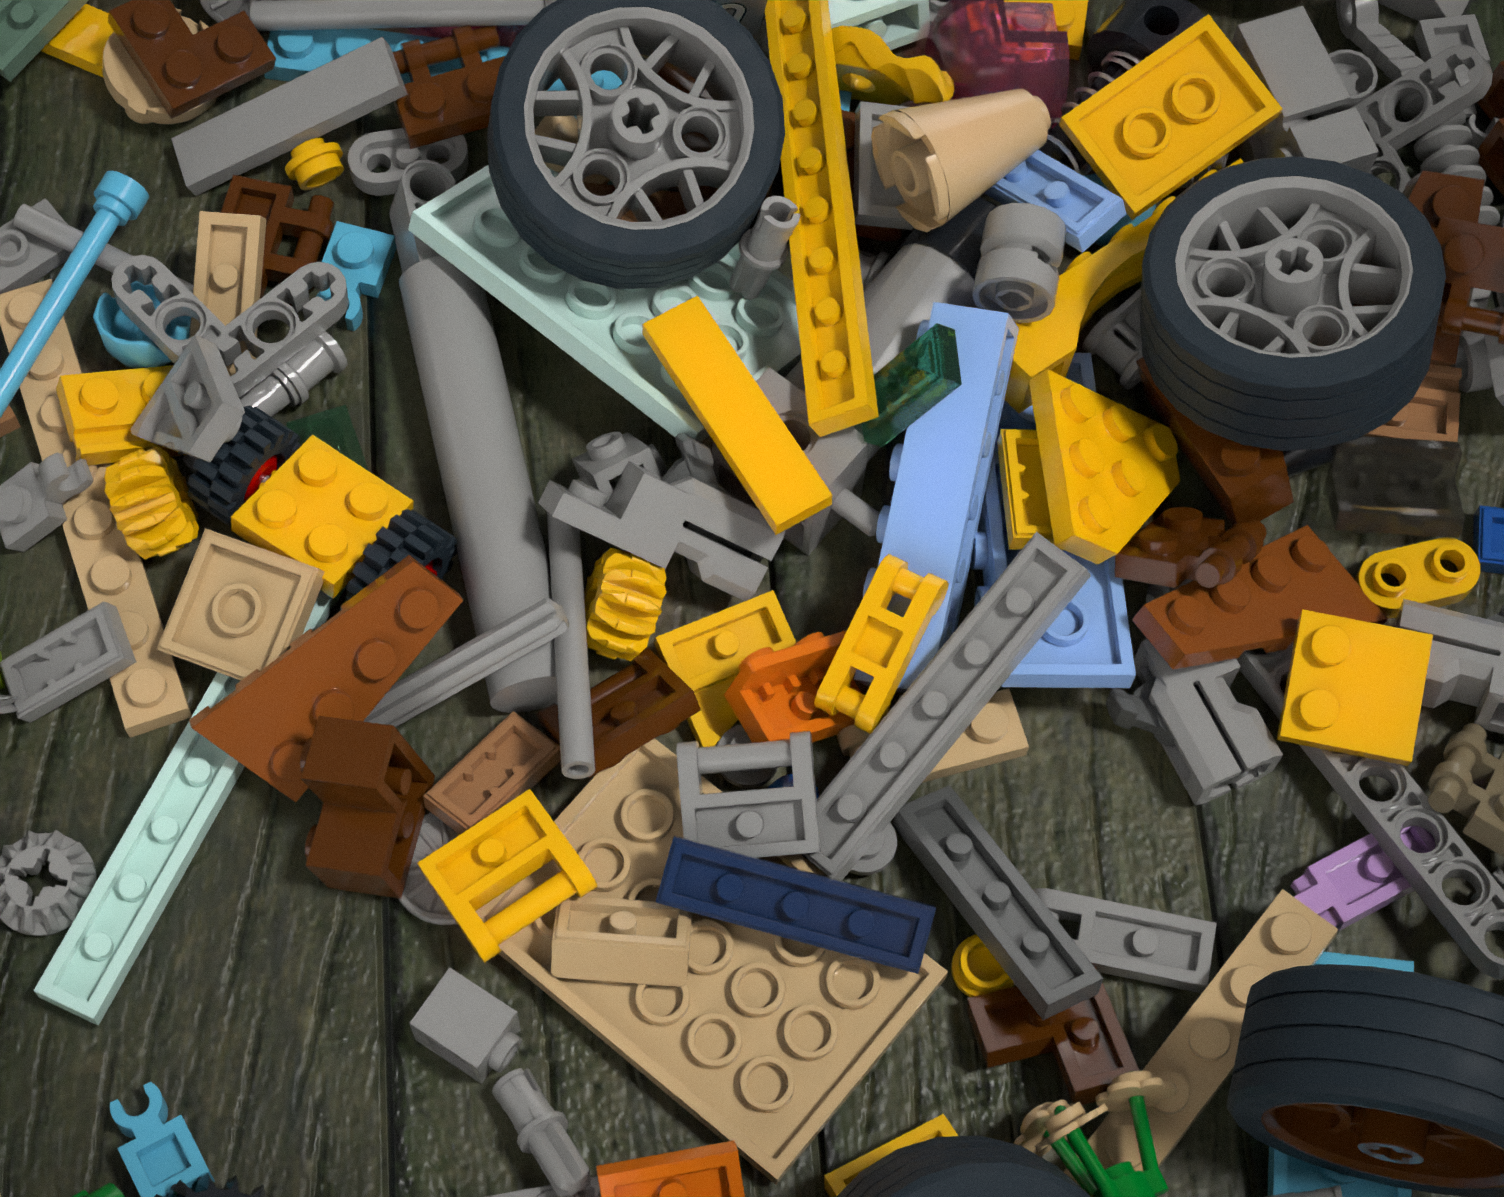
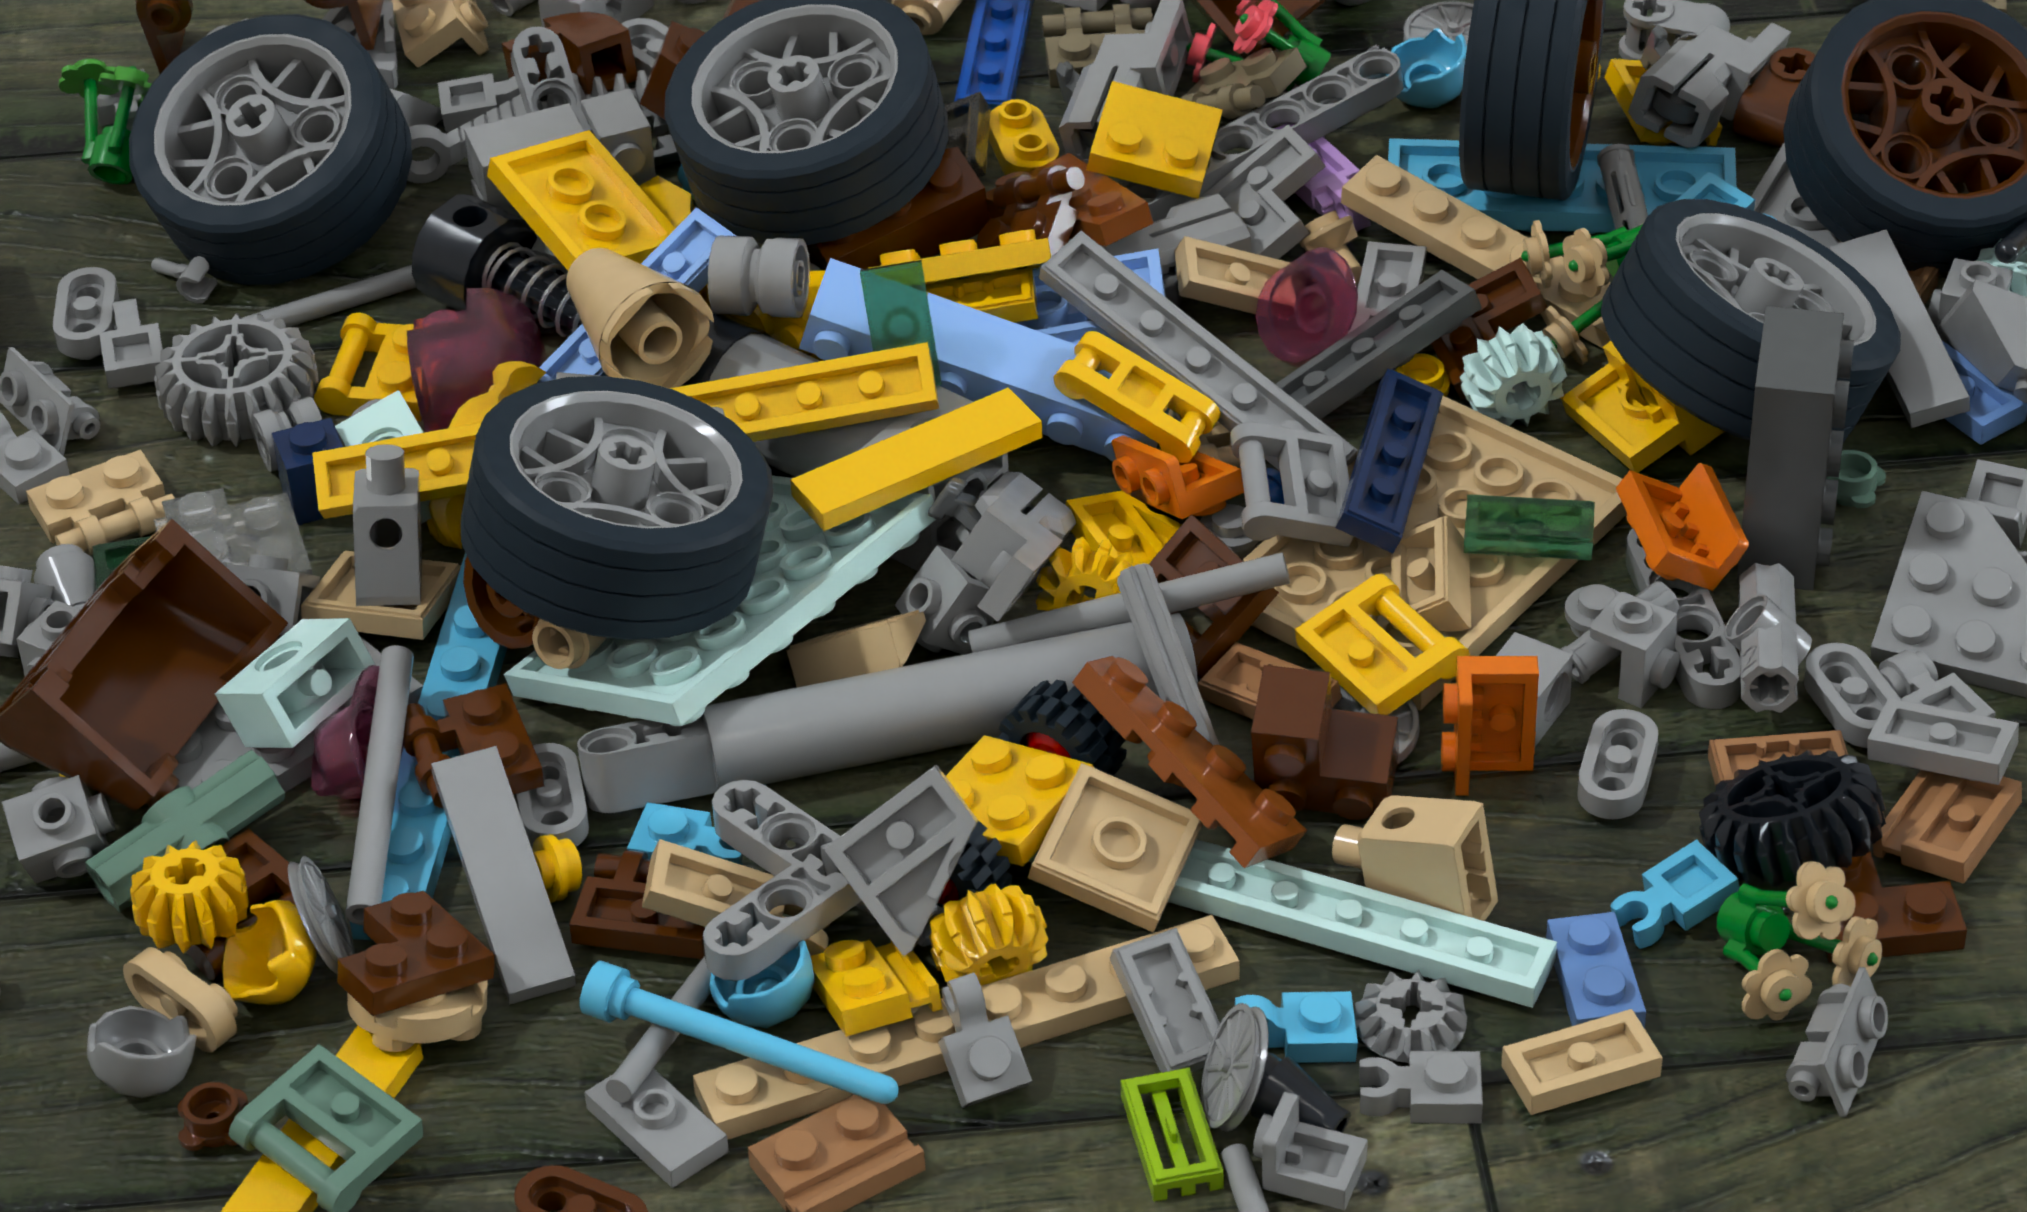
camera: 85 degrees left, 25 degrees down
none -> tan slope [786,610,926,687]
none -> tan plate [1174,236,1296,322]
none -> light grey plate [1199,124,1326,259]
none -> medium azure plate [1235,991,1358,1063]
none -> clear pink piece [1256,247,1358,363]
none -> tan plate [1300,210,1362,286]
none -> tan torso [1332,795,1498,921]
none -> orange bracket [1441,656,1539,796]
none -> light aqua gear [1459,323,1567,426]
none -> clear green plate [1464,495,1595,560]
none -> medium blue plate [1546,912,1646,1029]
none -> light grey plate [1564,584,1619,638]
none -> light grey plate [1577,709,1659,819]
none -> light grey bracket [1590,592,1680,708]

